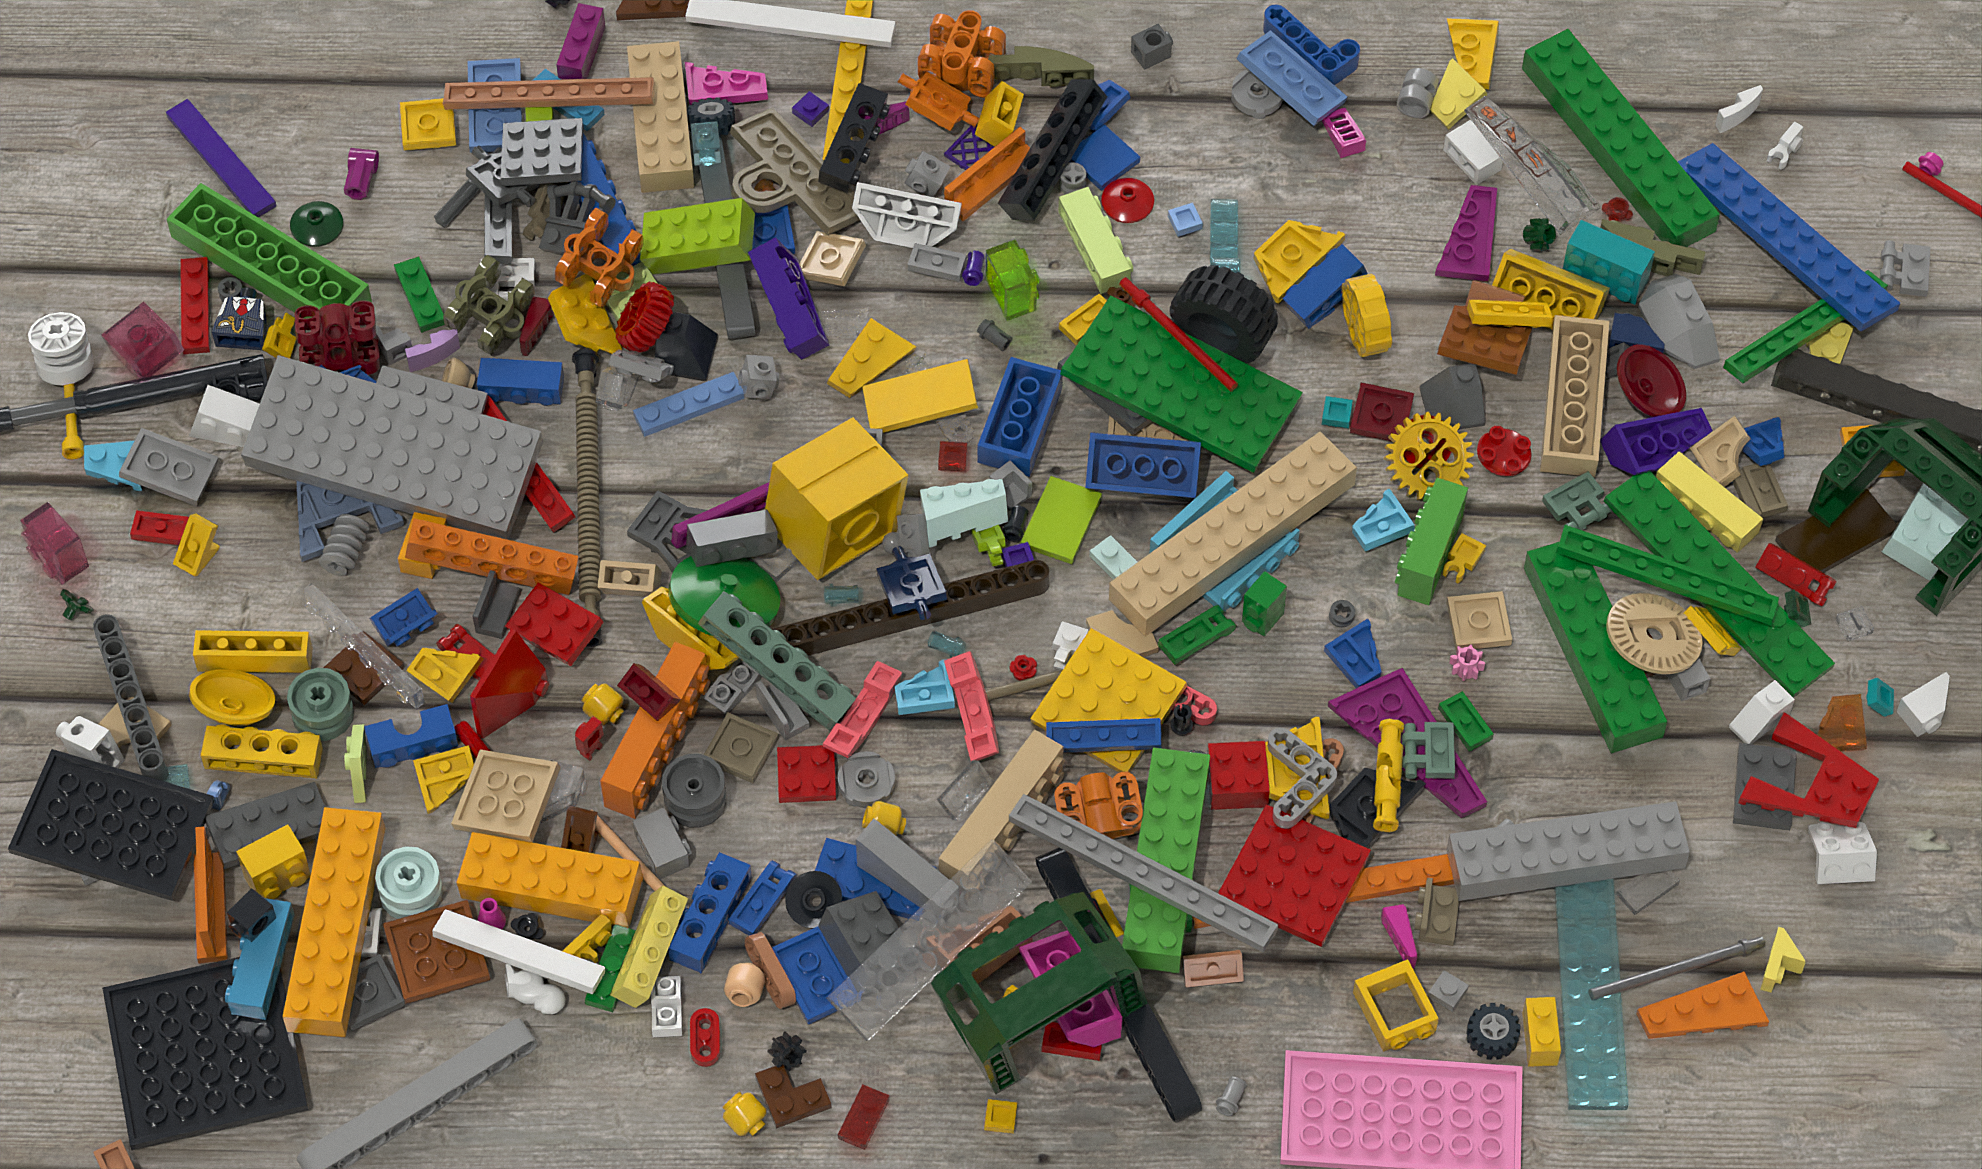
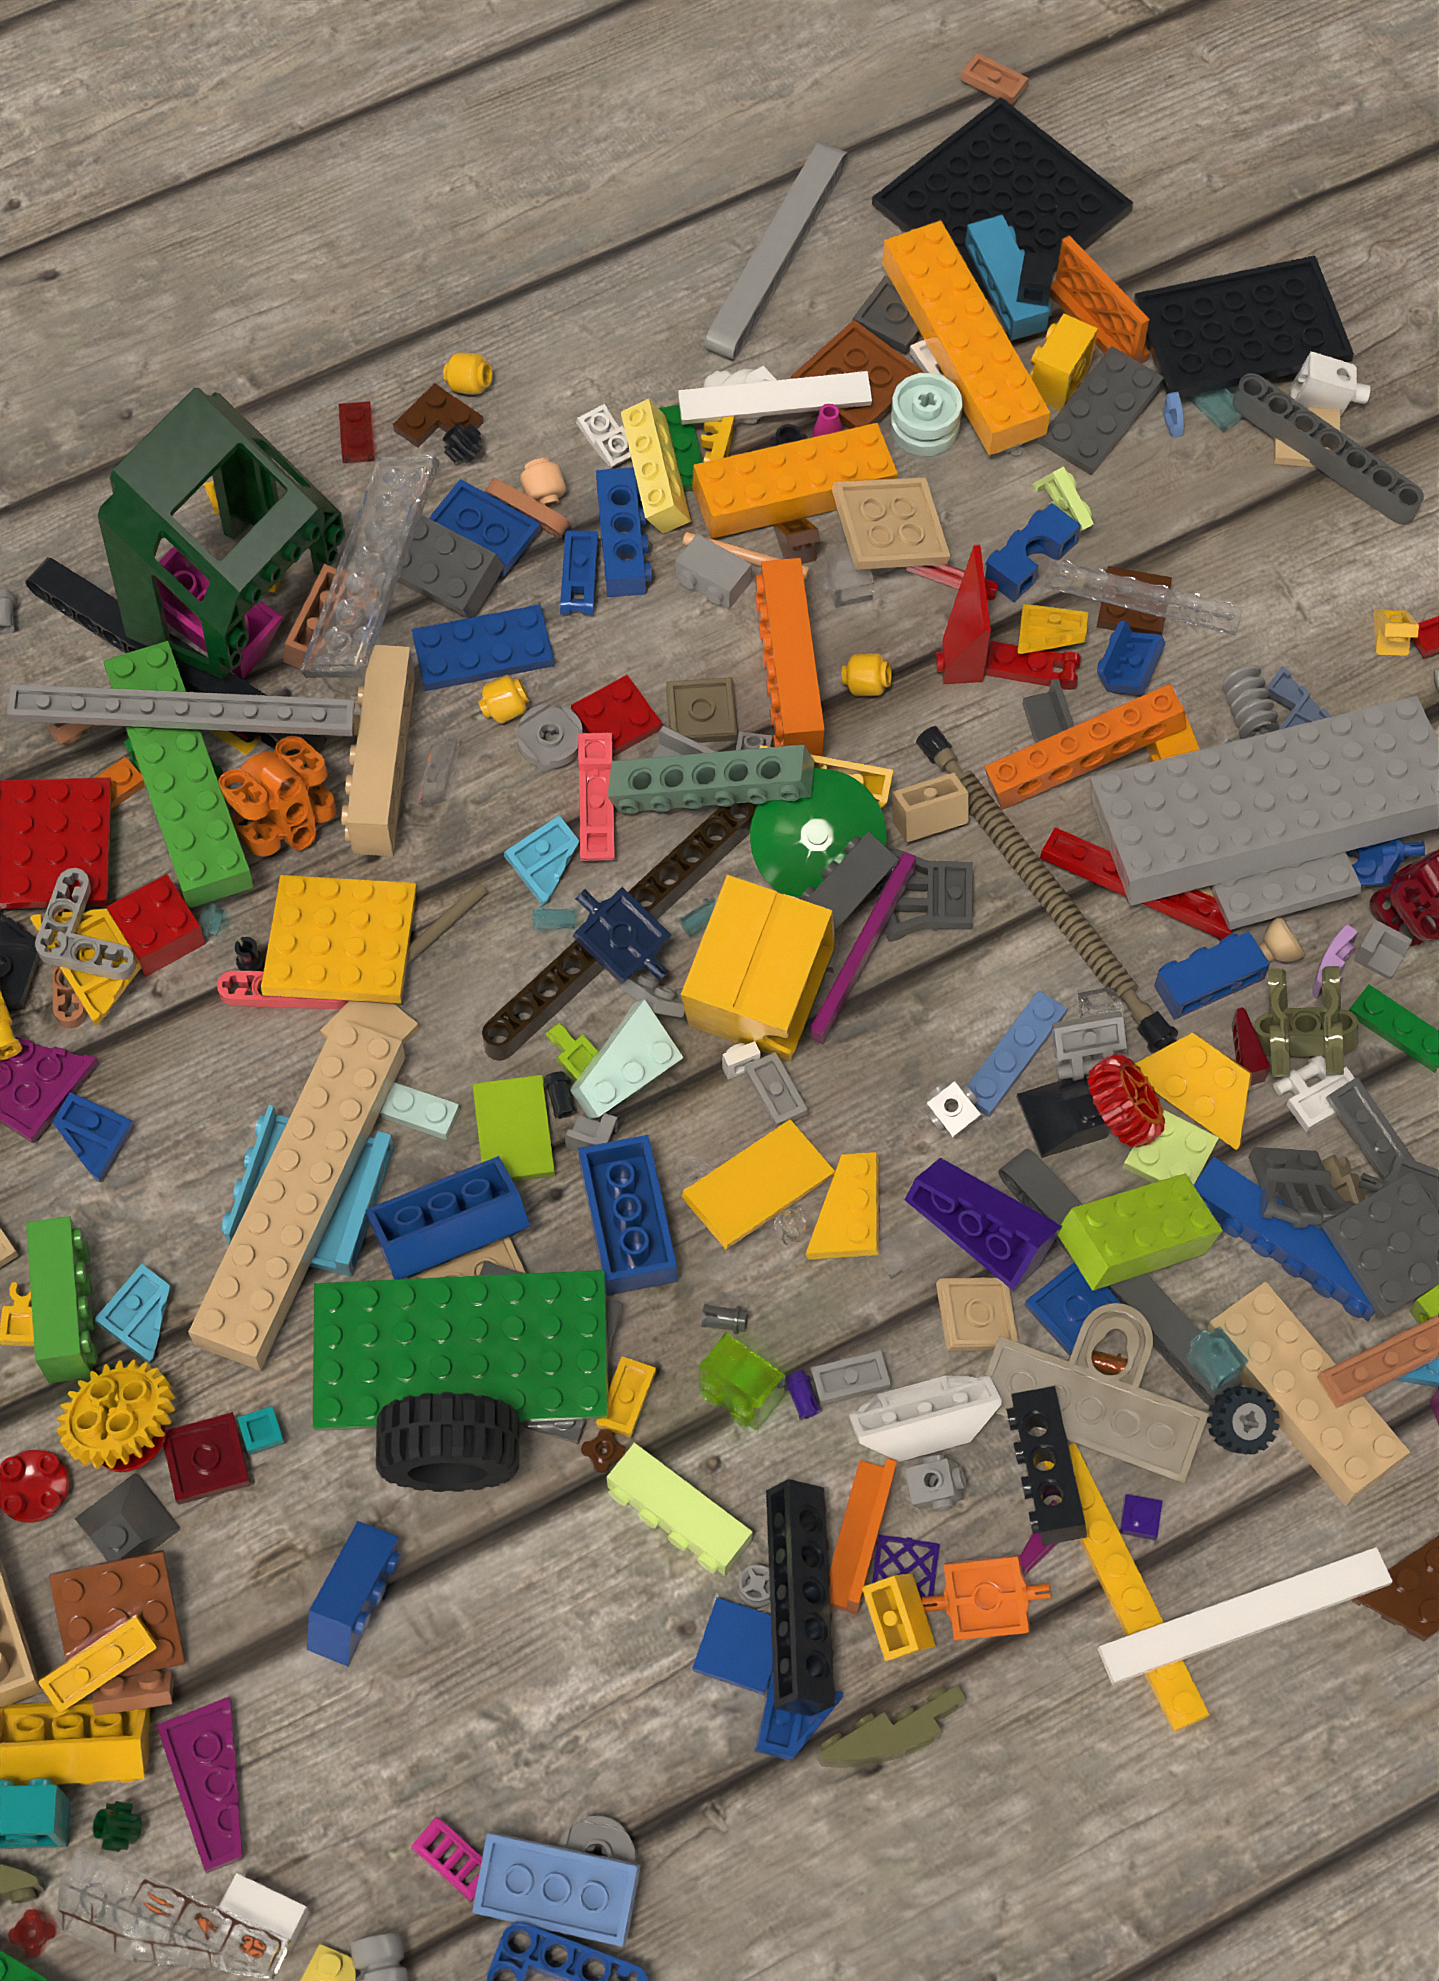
camera: 150 degrees right, 5 degrees up
yellow dish [189,669,275,725] -> none
yellow brick [193,630,313,673] -> none
yellow brick [200,724,323,779] -> none
sand green wheel [287,668,354,741] -> none
yellow wing [413,745,474,814] -> none
red plate [505,582,604,667] -> none
orange piece [555,207,643,308] -> none
red plate [575,716,604,761] -> none
dark red slope [617,663,681,721] -> none
dark grey wheel [662,754,726,827] -> none
dark pink wing [685,62,768,105] -> none
red plate [690,1008,720,1067] -> none
black dish [785,871,843,929] -> none
light grey slope [856,818,959,921] -> none
orange piece [918,10,1006,98] -> none
clear red plate [938,441,967,472] -> none
coral slope [944,651,999,763] -> none
dark purple plate [1001,542,1034,567] -> none
red plate [1009,655,1037,681] -> none
blue plate [1046,718,1162,753] -> none
white plate [1052,621,1088,670] -> none
red dish [1101,178,1154,223] -> none
red bar [1119,277,1238,391] -> none
dark grey brick [1131,24,1173,70] -> none
green plate [1157,605,1237,665] -> none
light blue plate [1168,203,1203,237] -> none
clear light blue beam [1210,199,1240,273] -> none
green brick [1242,571,1287,637] -> none
yellow wing [1253,220,1346,304] -> none
dark grey bush [1329,600,1355,628] -> none
yellow connector [1341,274,1392,357] -> none

